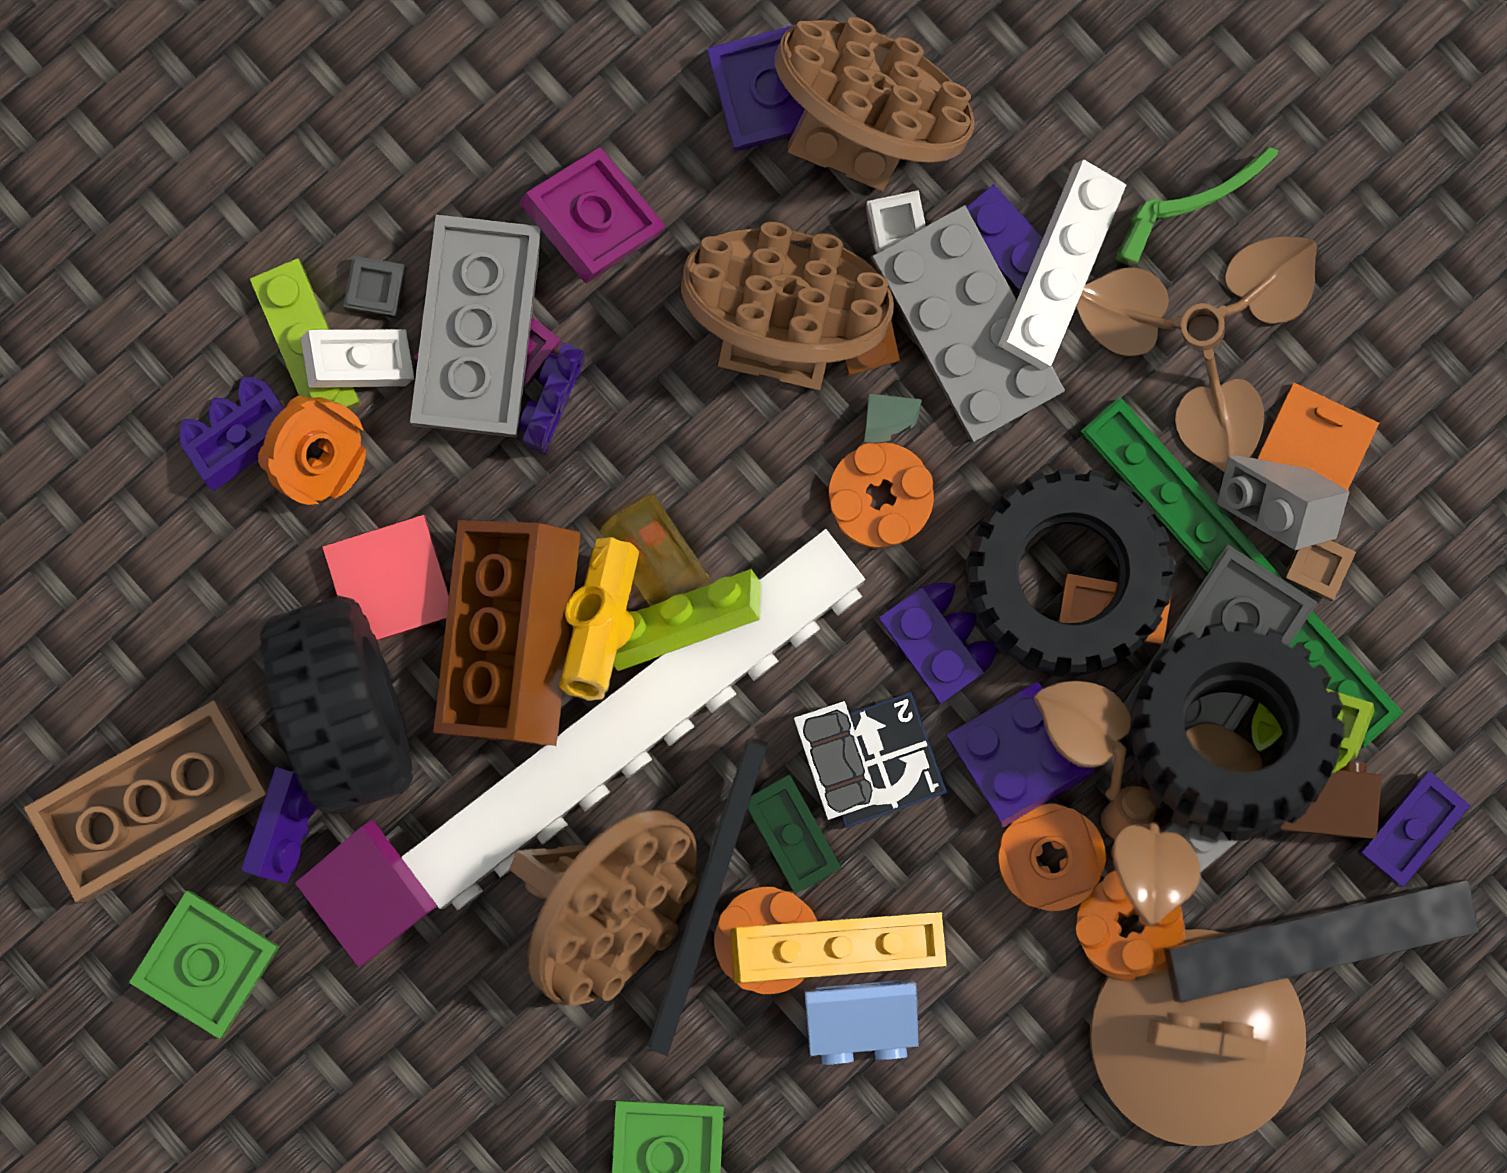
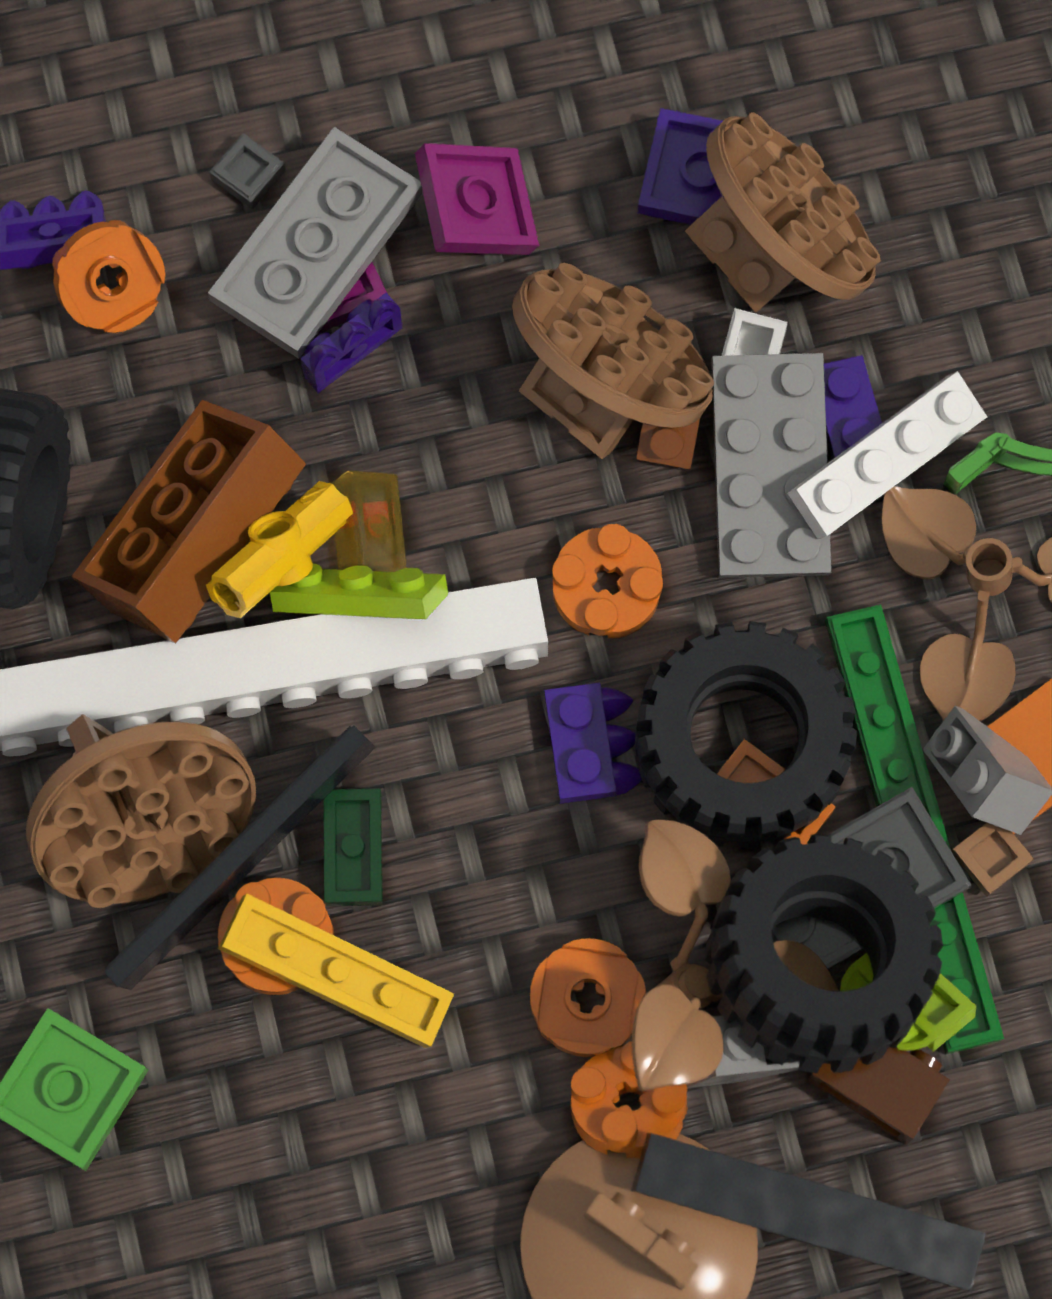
camera: 30 degrees right, 10 degrees down
lime plate [250,258,362,409] -> none
white plate [301,330,414,388] -> none
coral tile [323,515,449,641] -> none
tile [794,701,879,820] -> none
light blue slope [804,979,919,1065] -> none
tile [841,692,947,828] -> none
sand green tile [864,394,921,443] -> none
dark purple plate [947,681,1095,827] -> none
dark purple plate [1358,771,1471,887] -> none

